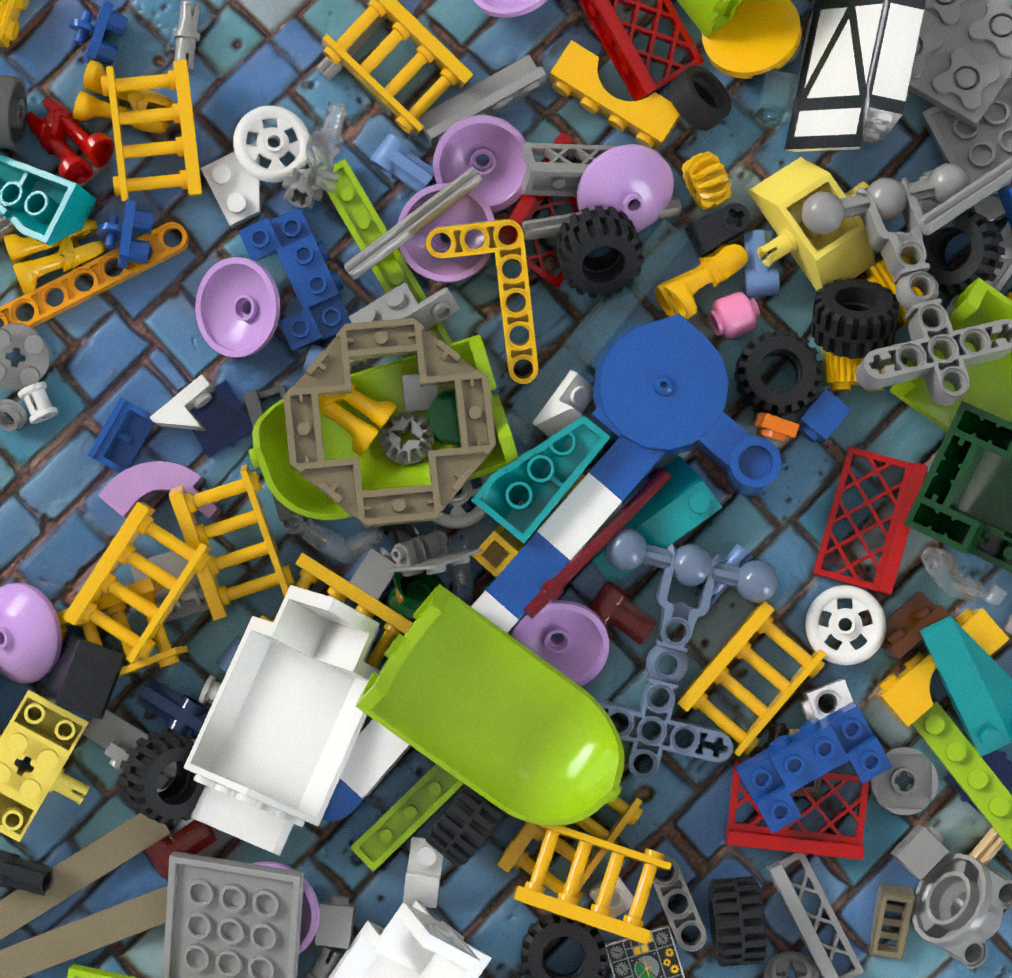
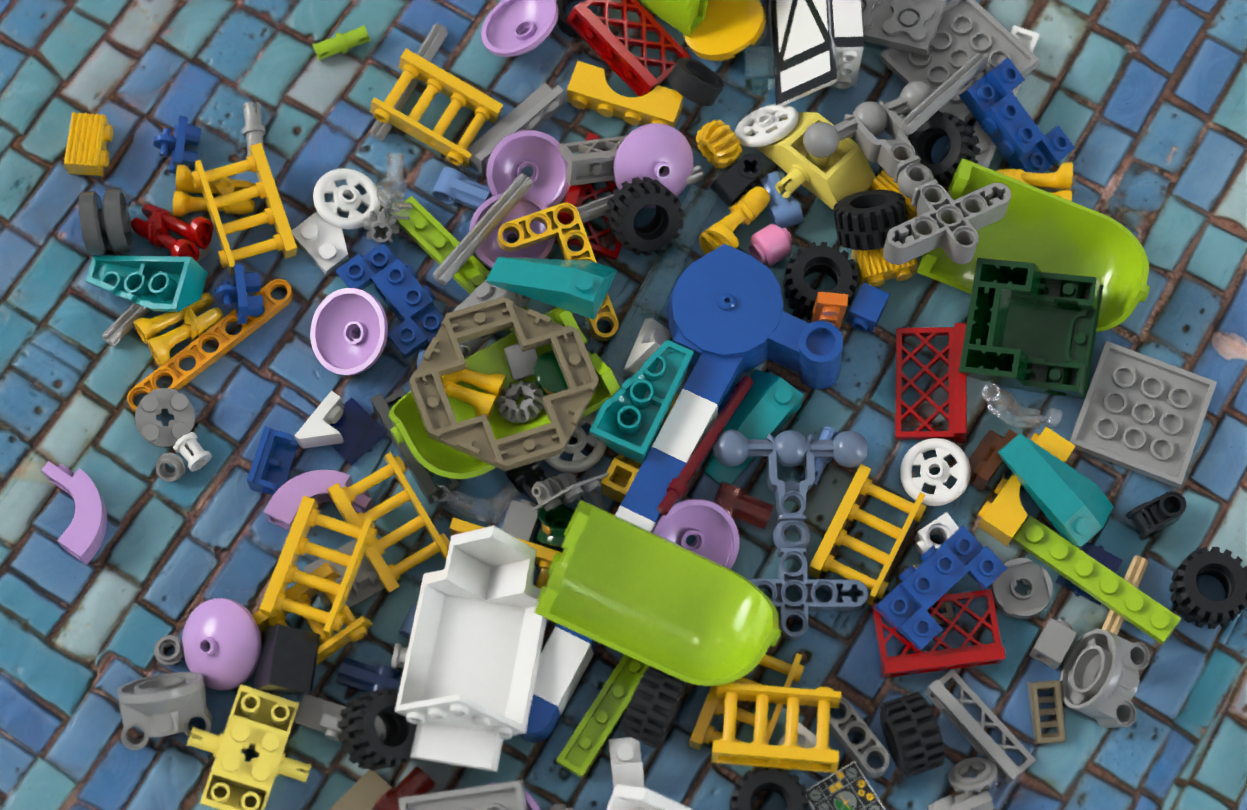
camera: 15 degrees left, 15 degrees down
none -> teal wedge [486,257,617,320]
none -> white plate [735,104,799,148]

